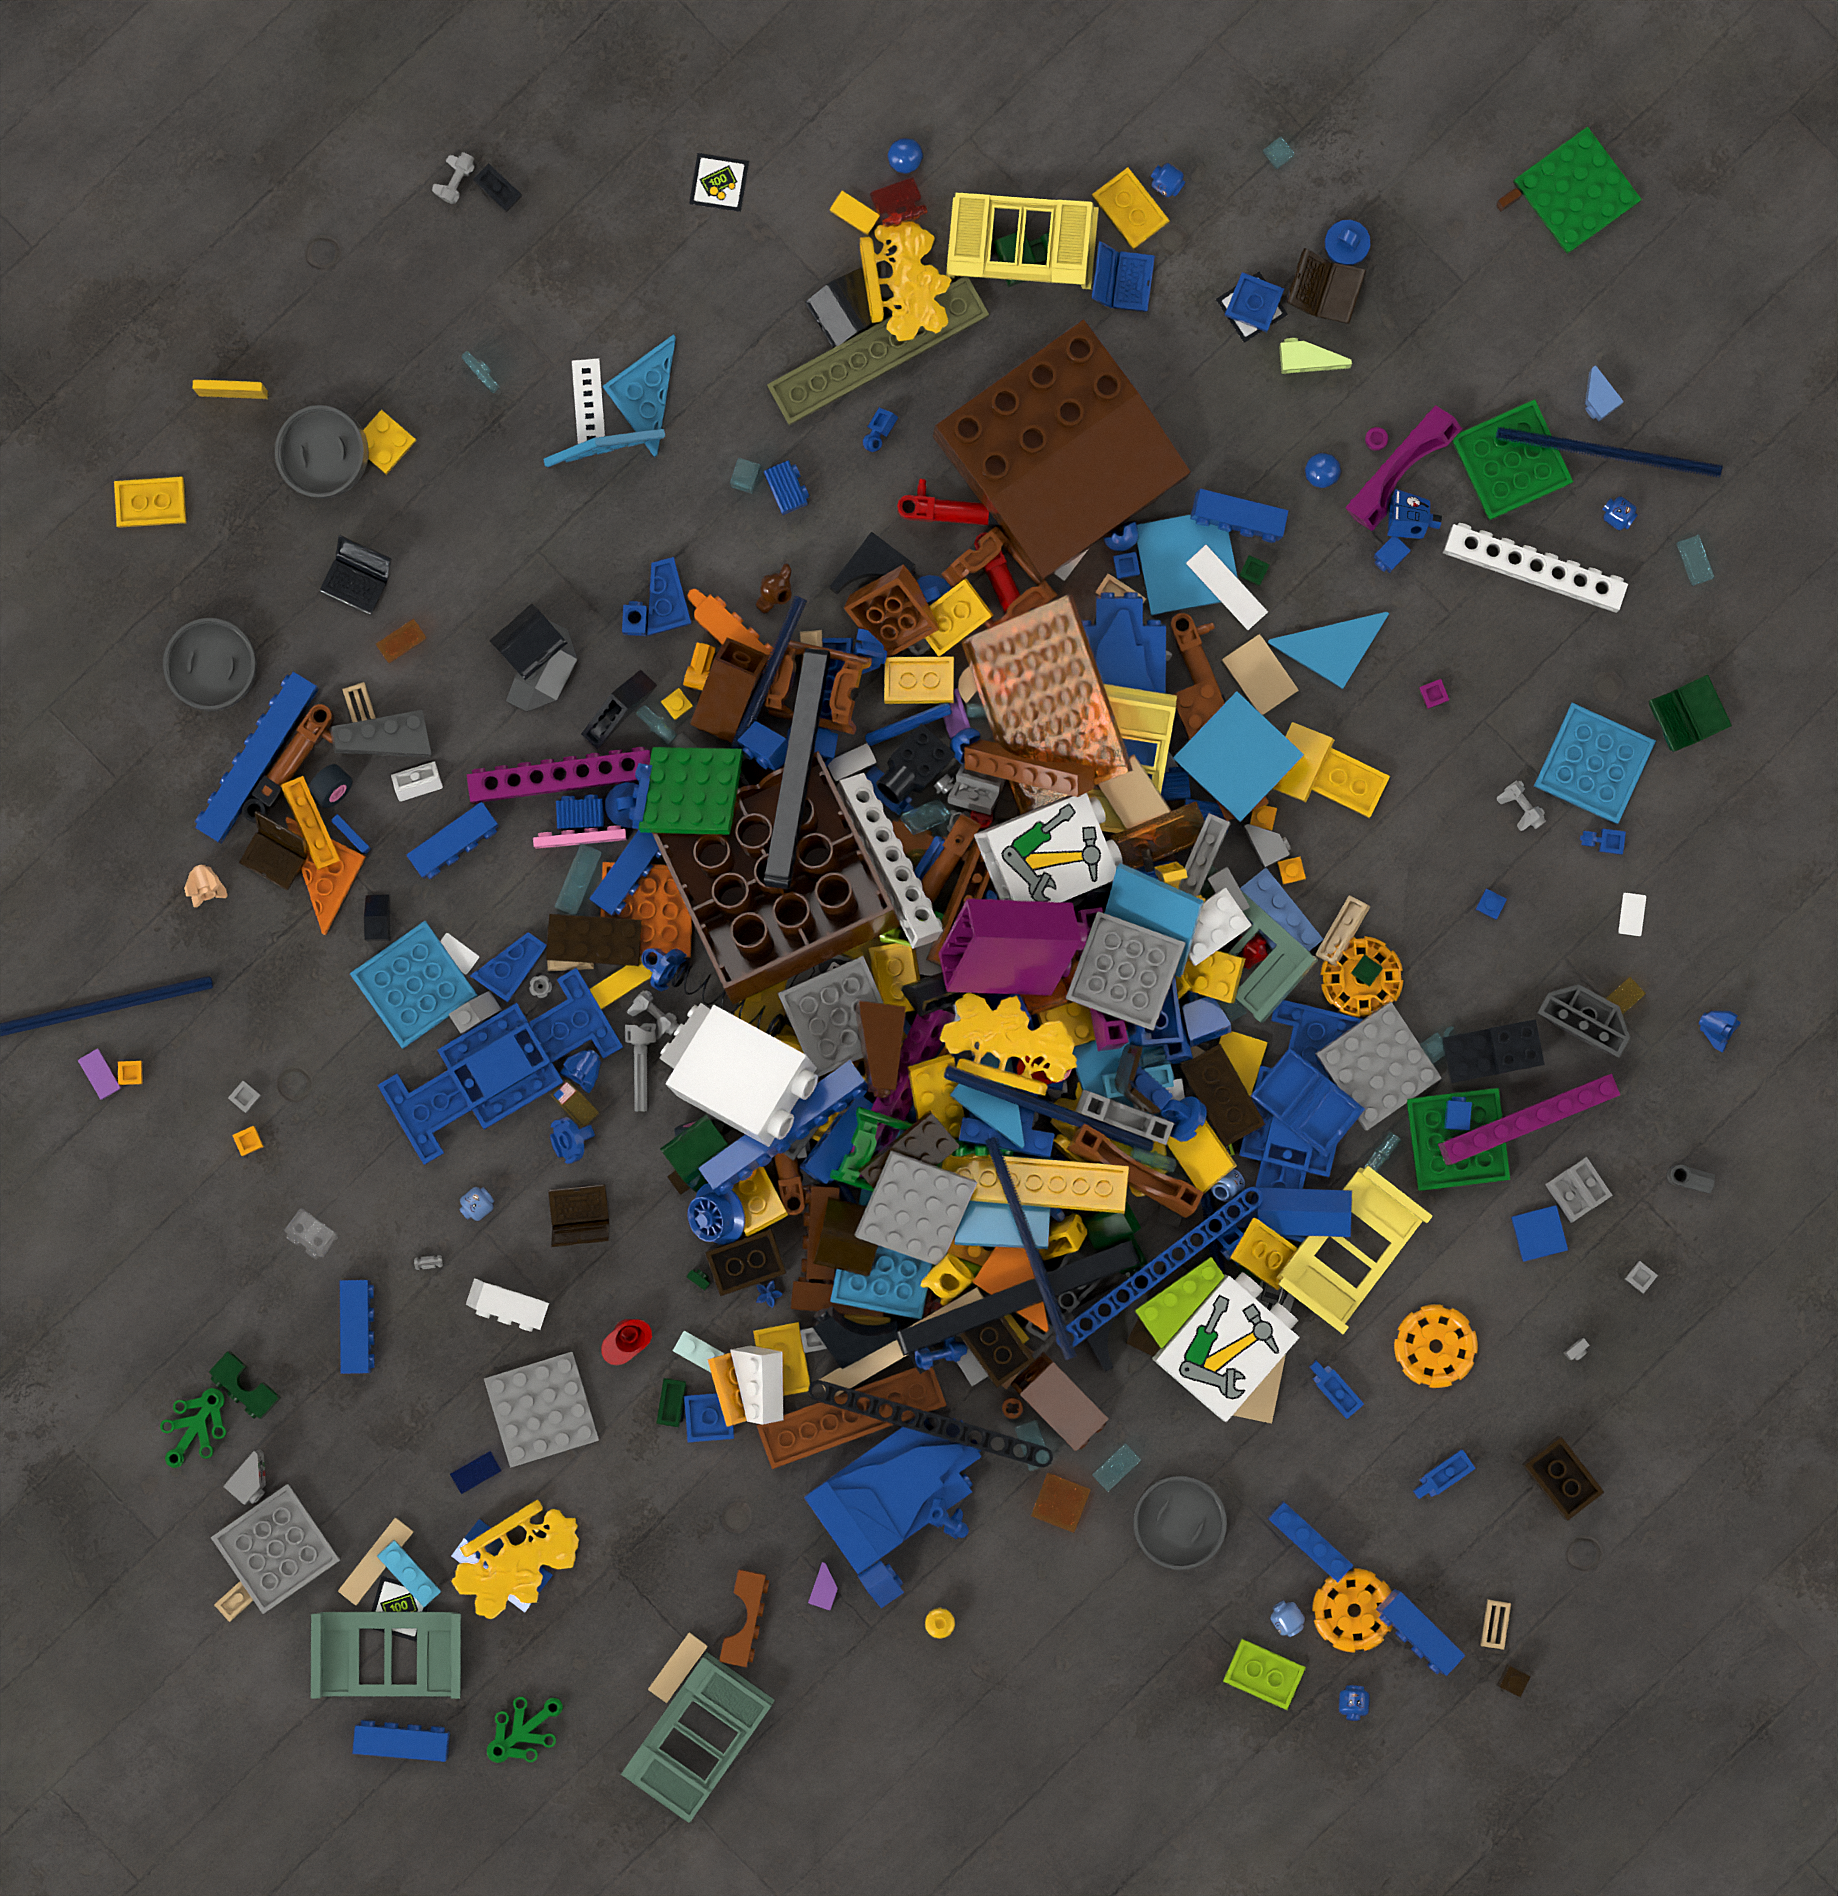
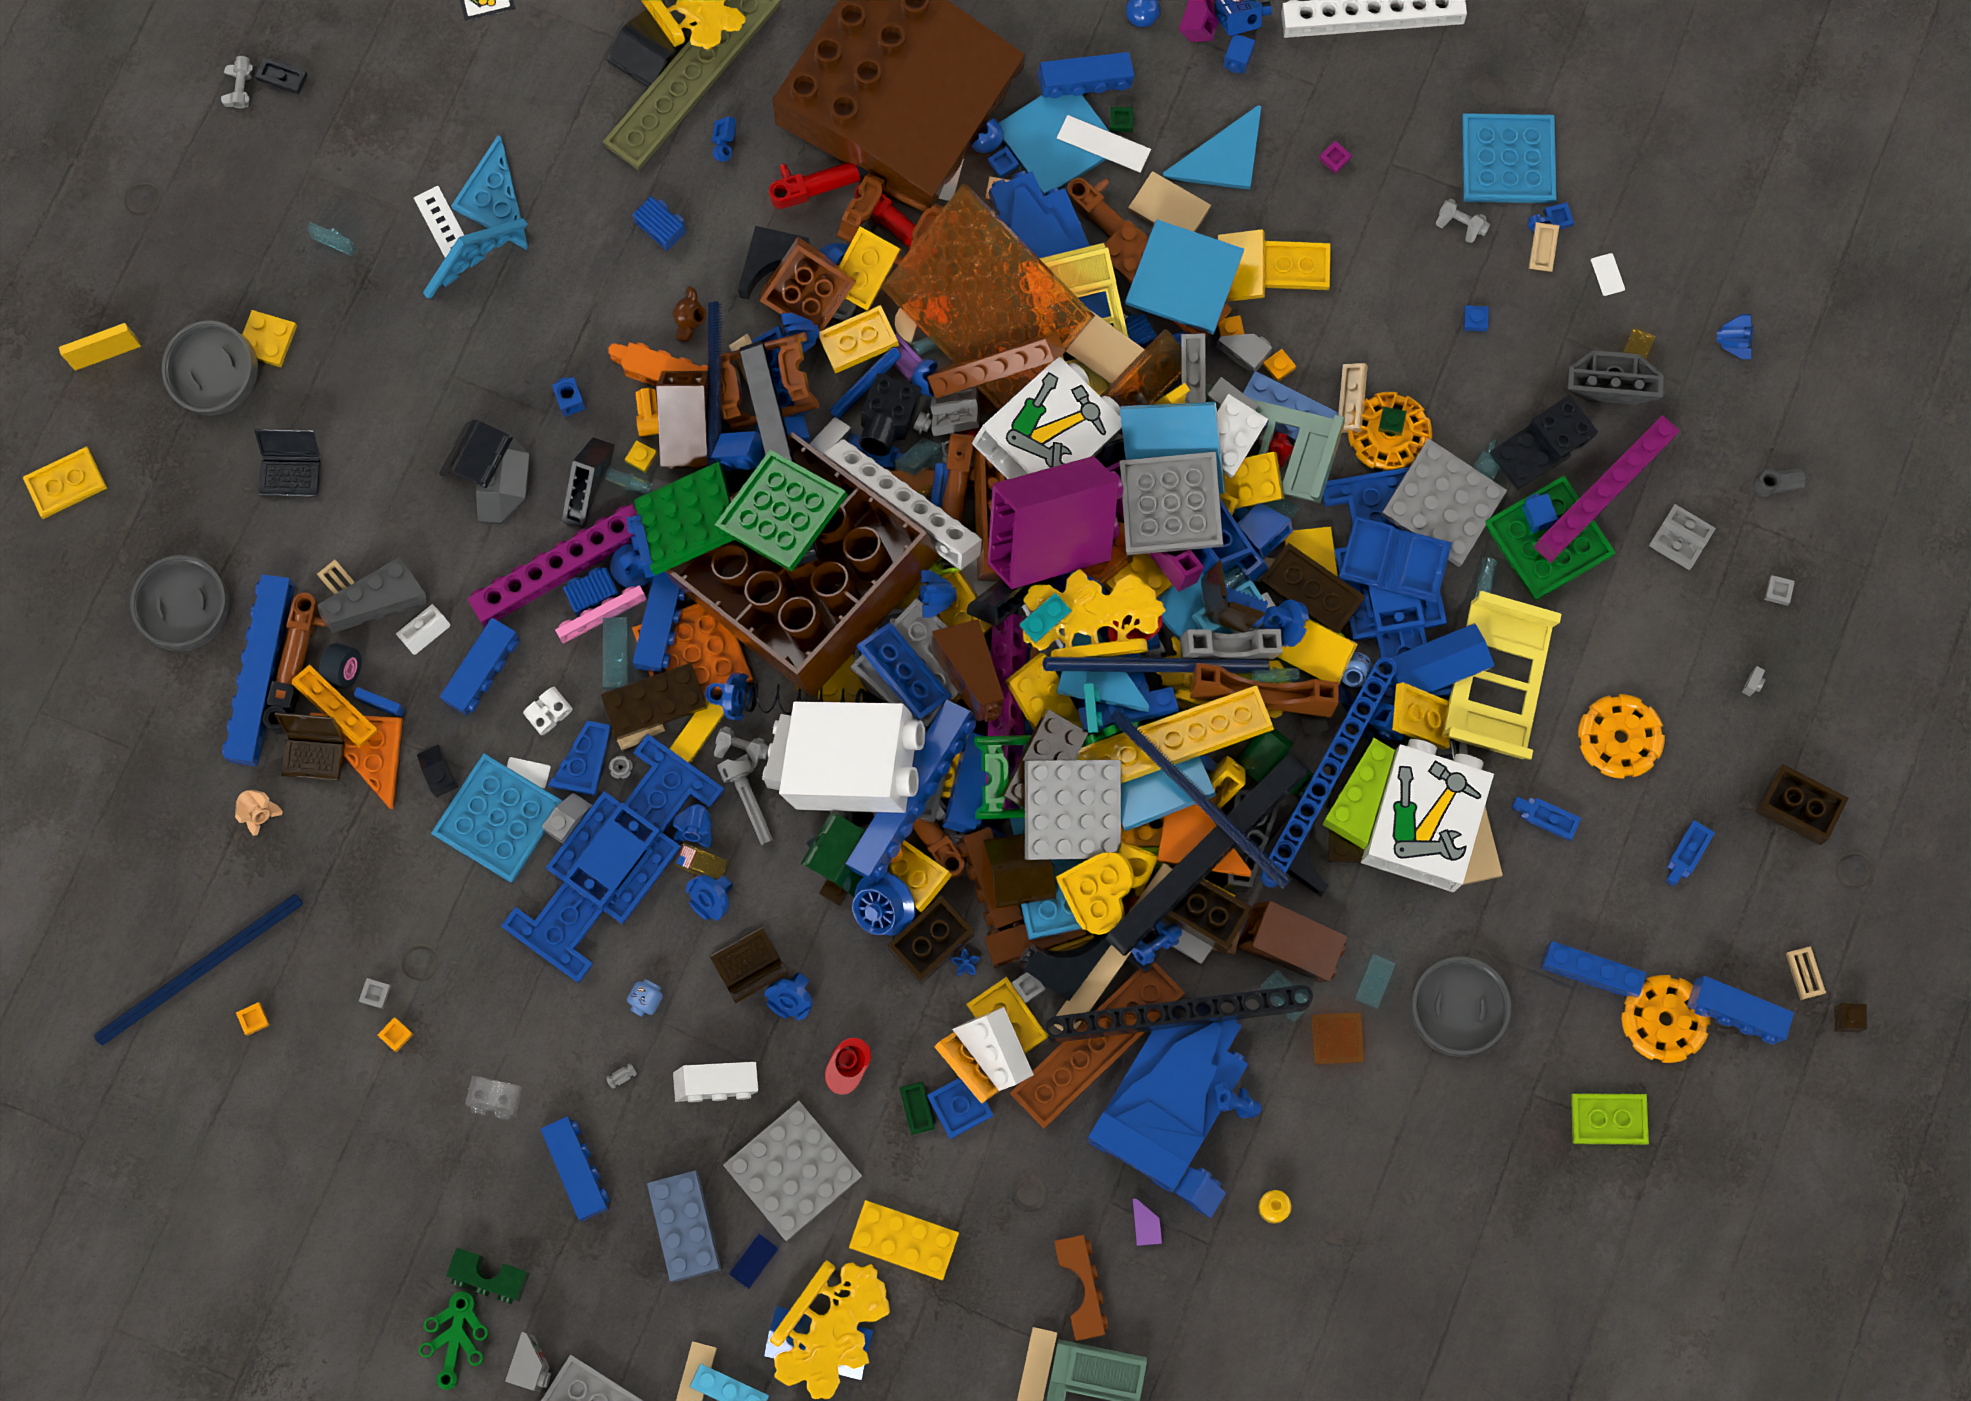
camera: 25 degrees left, 10 degrees down
medium lavender tile [78,1048,122,1100] -> none
clear orange plate [376,619,427,664] -> none
blue wing [647,557,692,636] -> none
light aqua plate [673,1331,725,1372] -> none
dark green plate [686,1269,711,1291] -> none
clear light blue panel [730,458,761,494] -> none
dark orange bush [1002,1397,1023,1419] -> none
medium blue head [1270,1601,1305,1637] -> none
blue head [1339,1685,1370,1721] -> none
blue tile [1511,1205,1568,1262] -> none
dark green piece [1649,674,1732,752] -> none
none -> white piece [523,687,573,735]
none -> sand blue brick [647,1170,721,1283]
none -> green plate [715,450,848,572]
none -> blue tile [764,972,813,1021]
none -> yellow plate [849,1200,959,1281]
none -> blue slope [857,622,951,721]
none -> blue brick [917,570,956,618]
none -> teal plate [1019,593,1072,644]
none -> yellow plate [1056,852,1135,935]
none -> teal plate [1084,682,1103,733]
none -> tan tile [1528,222,1559,272]

